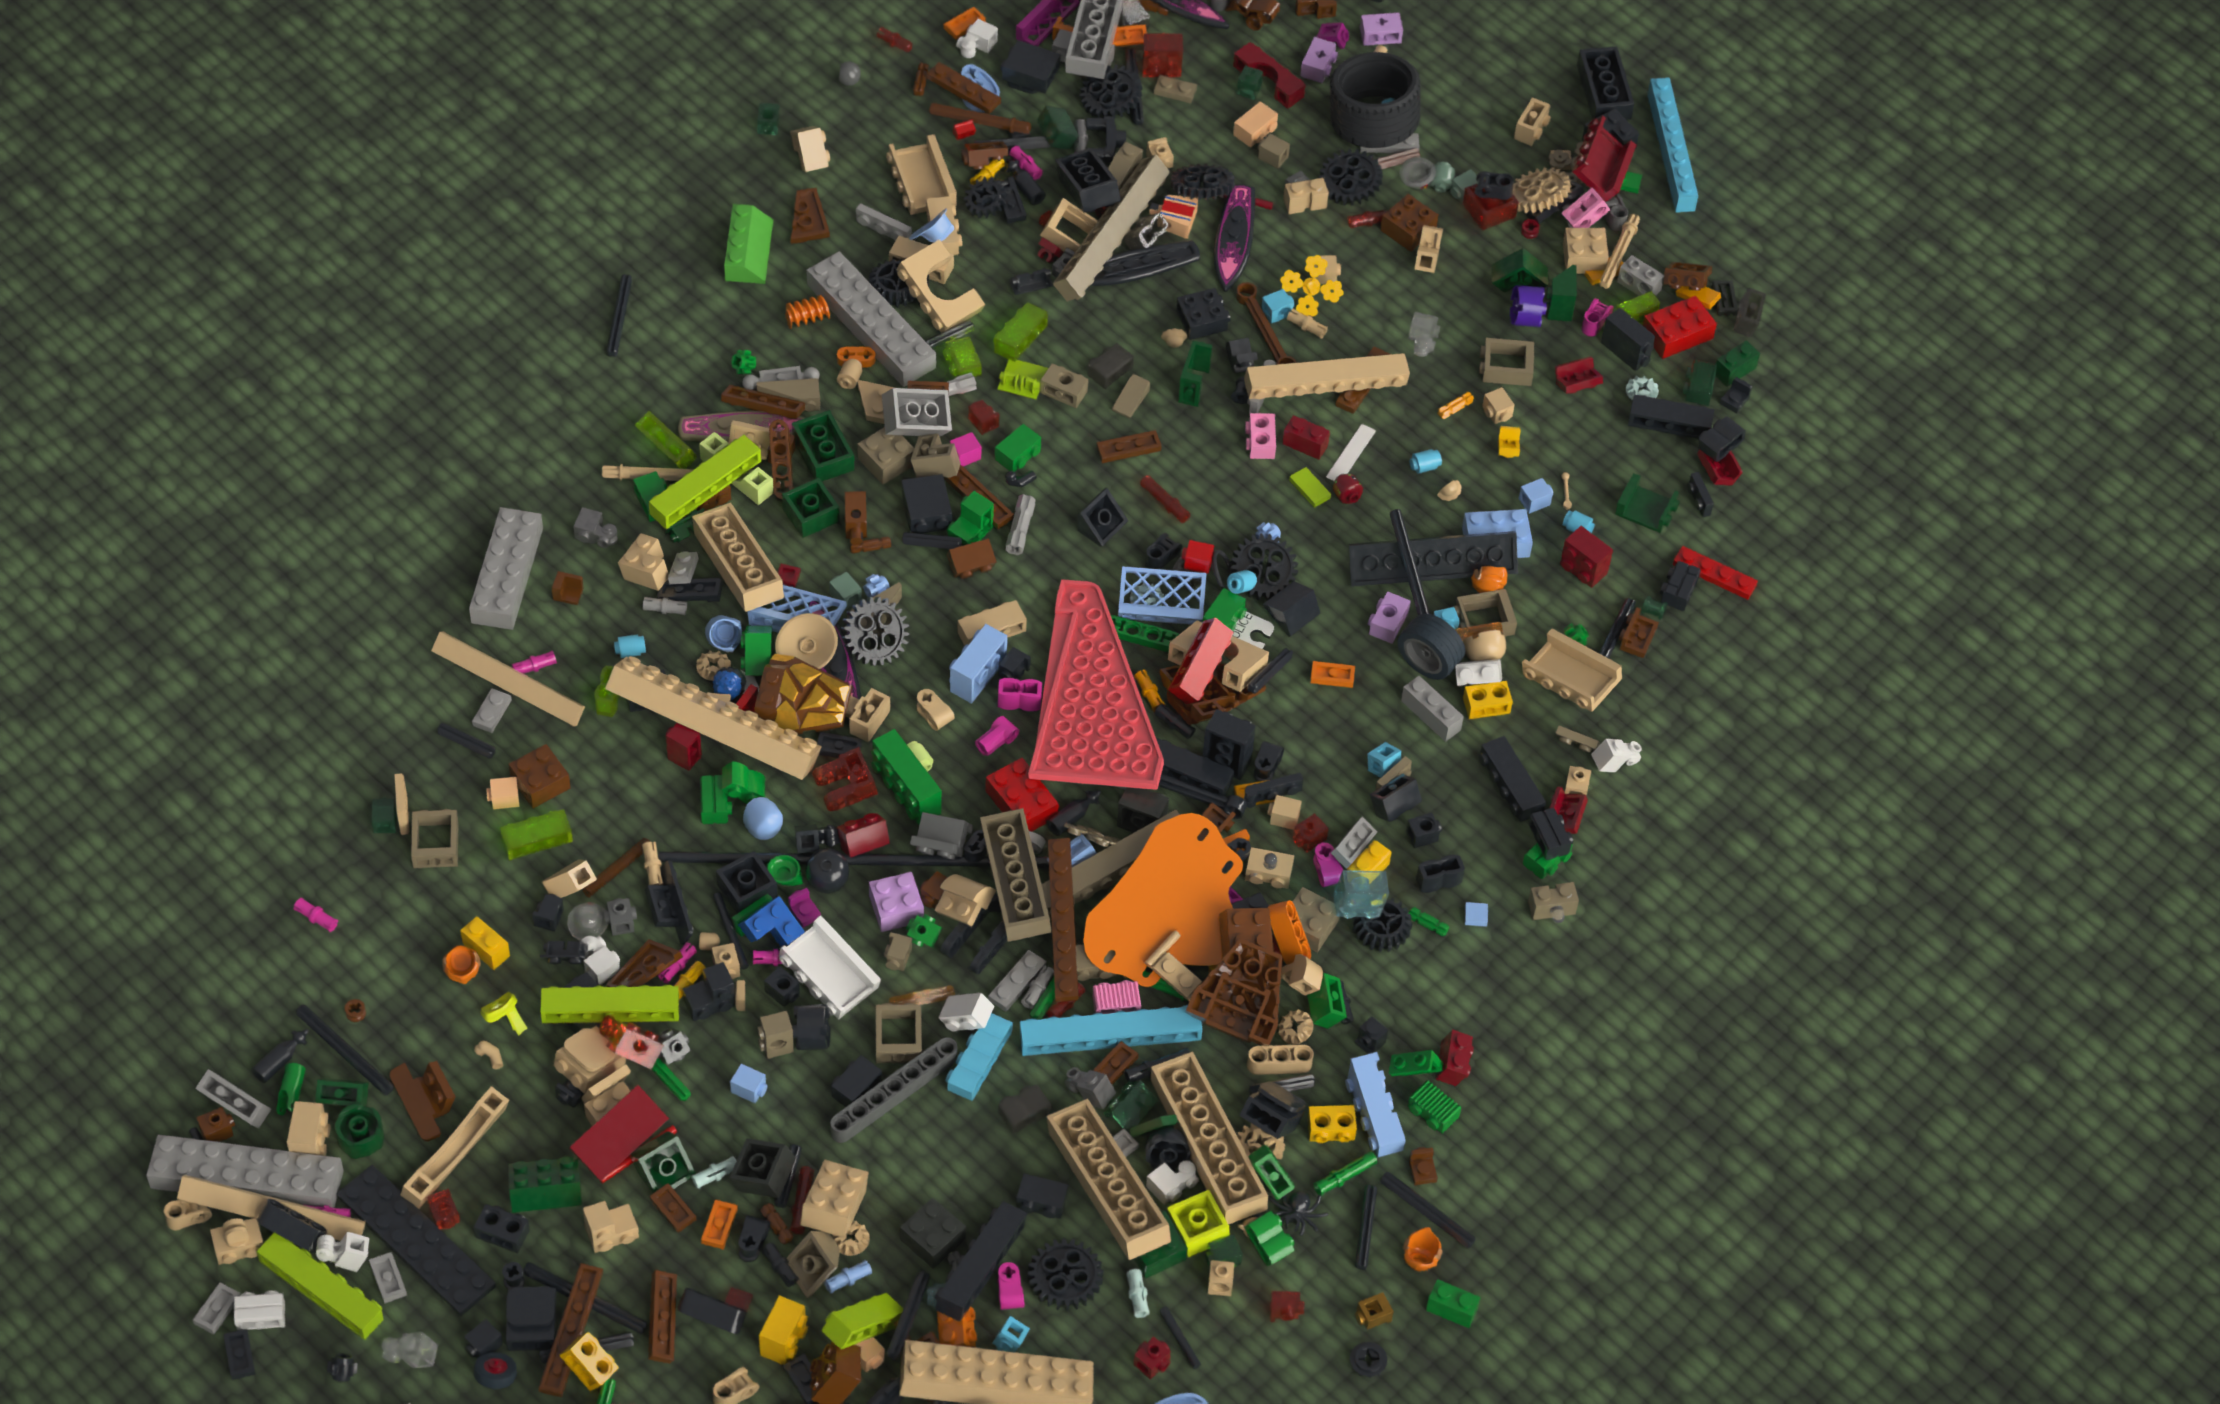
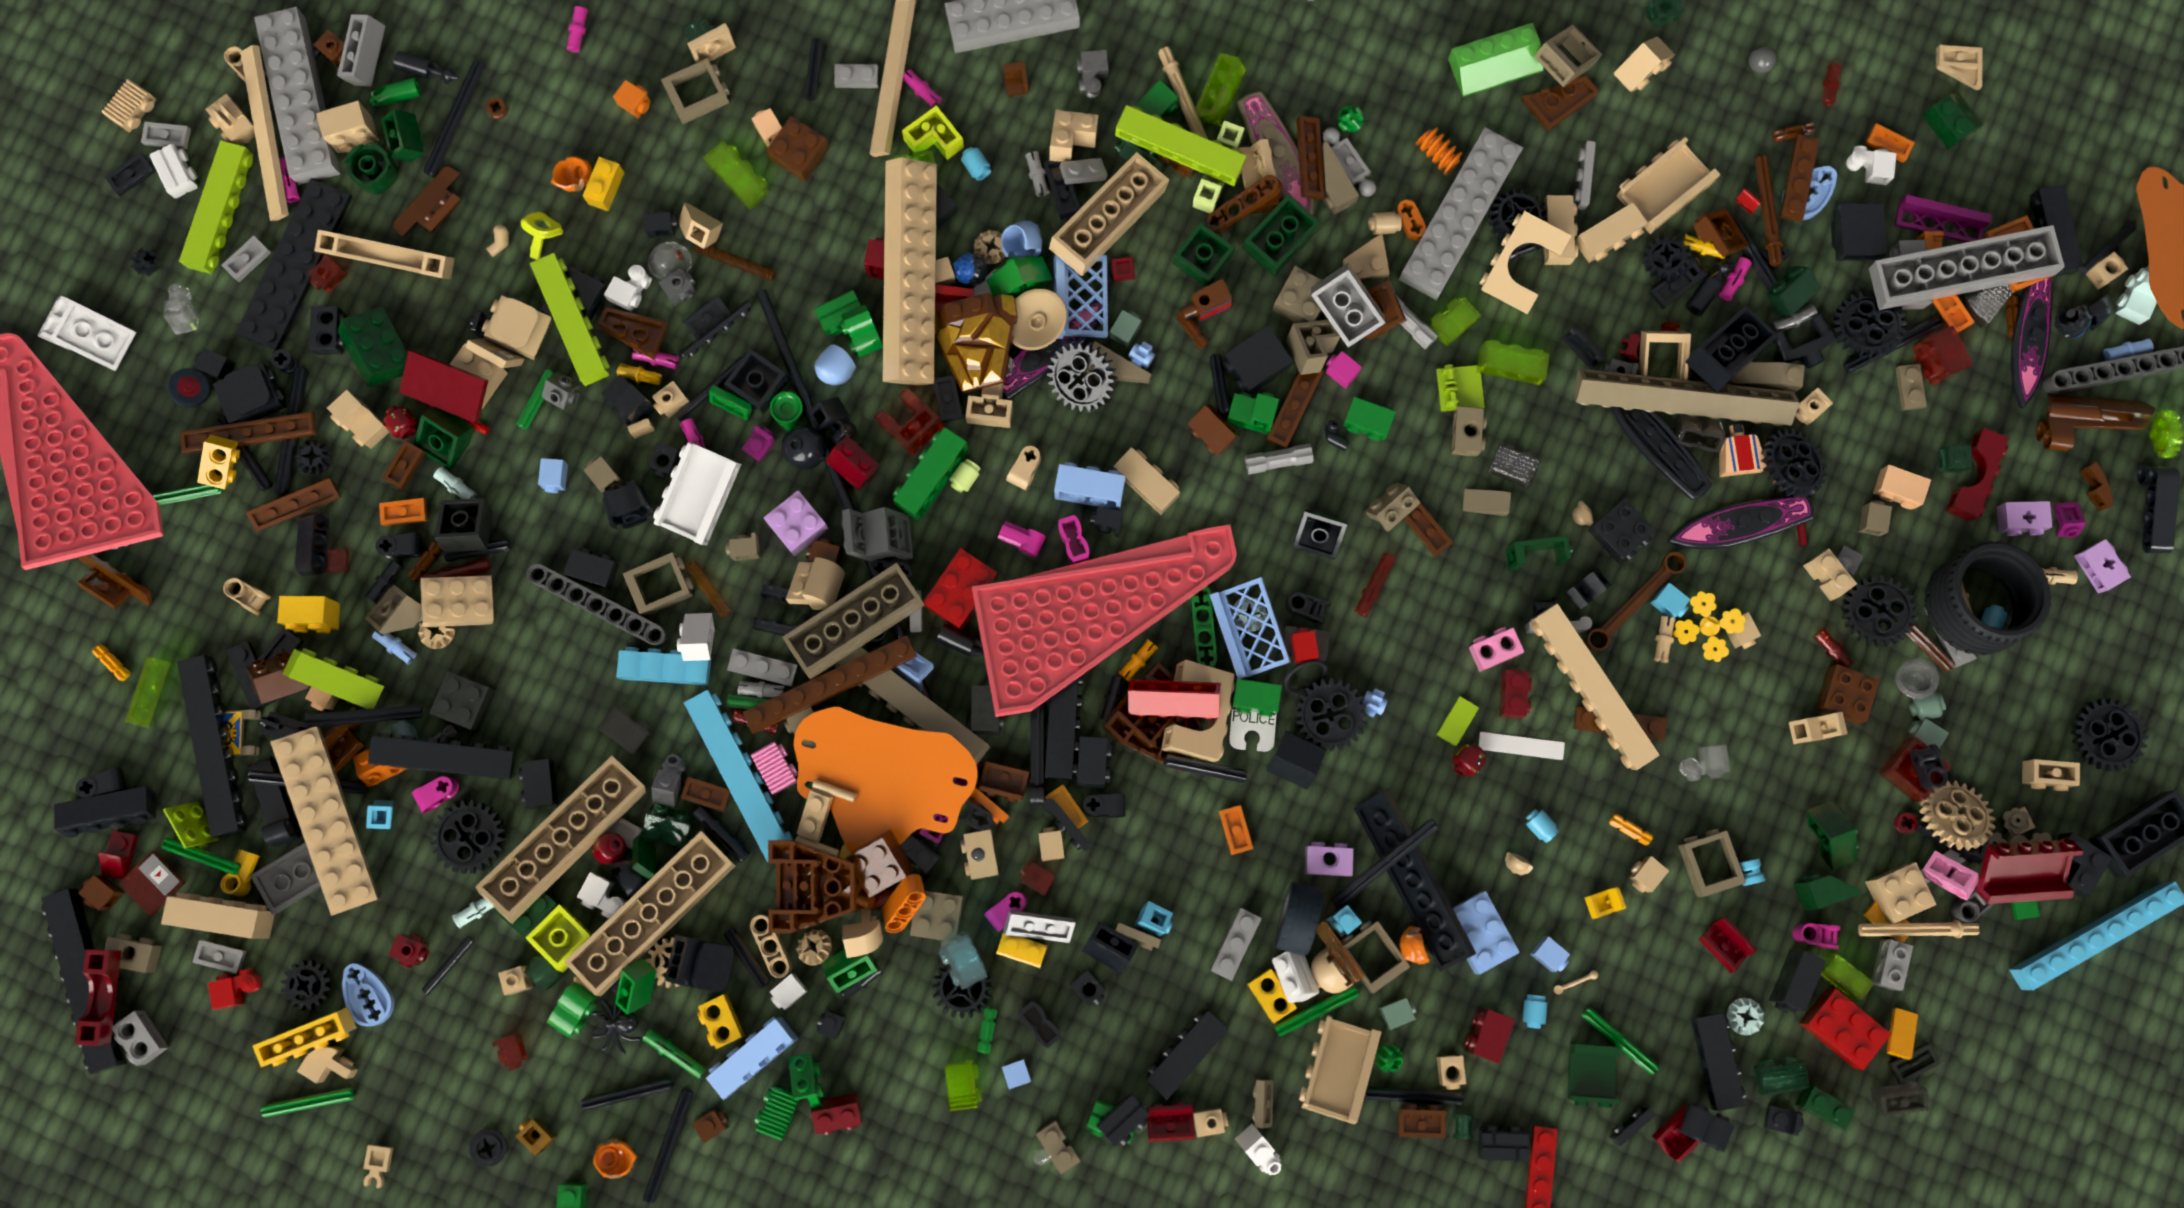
camera: 70 degrees right, 25 degrees up
black beam [257,1199,328,1252] -> none
white brick [316,1232,369,1272] -> none
black hinge [540,941,588,964] -> none
clear red brick [599,1015,664,1069] -> none
tan pin [642,842,663,885] -> none
tan piece [699,932,720,951] -> none
blue brick [738,896,805,947] -> none
green brick [906,914,943,948] -> none
light blue piece [909,208,954,242] -> none
axle [925,320,974,350] -> none
clear red brick [969,399,1000,435] -> none
dark tan plant [1064,823,1121,847] -> none
medium azure brick [1227,570,1257,594] -> none
dark purple brick [1510,286,1547,327] -> none
reddish brown plate [1664,262,1712,291] -> none
none -> tan brick [102,79,156,133]
none -> black gear [295,439,332,475]
none -> dark red head [383,406,417,439]
none -> dark red head [592,832,626,864]
none -> orange brick [613,80,650,118]
none -> white brick [770,973,808,1010]
none -> neon yellow brick [902,105,964,160]
none -> clear neon green brick [944,1060,982,1111]
none -> green axle [1274,986,1359,1036]
none -> dark tan bracket [1365,483,1420,531]
none -> sand green brick [1378,997,1417,1030]
none -> tan brick [1436,1055,1466,1090]
none -> dark tan window [1534,25,1602,87]
none -> green axle [1582,1007,1659,1075]
none -> medium azure wheel [1739,858,1766,886]
none -> black gear [2071,698,2149,771]

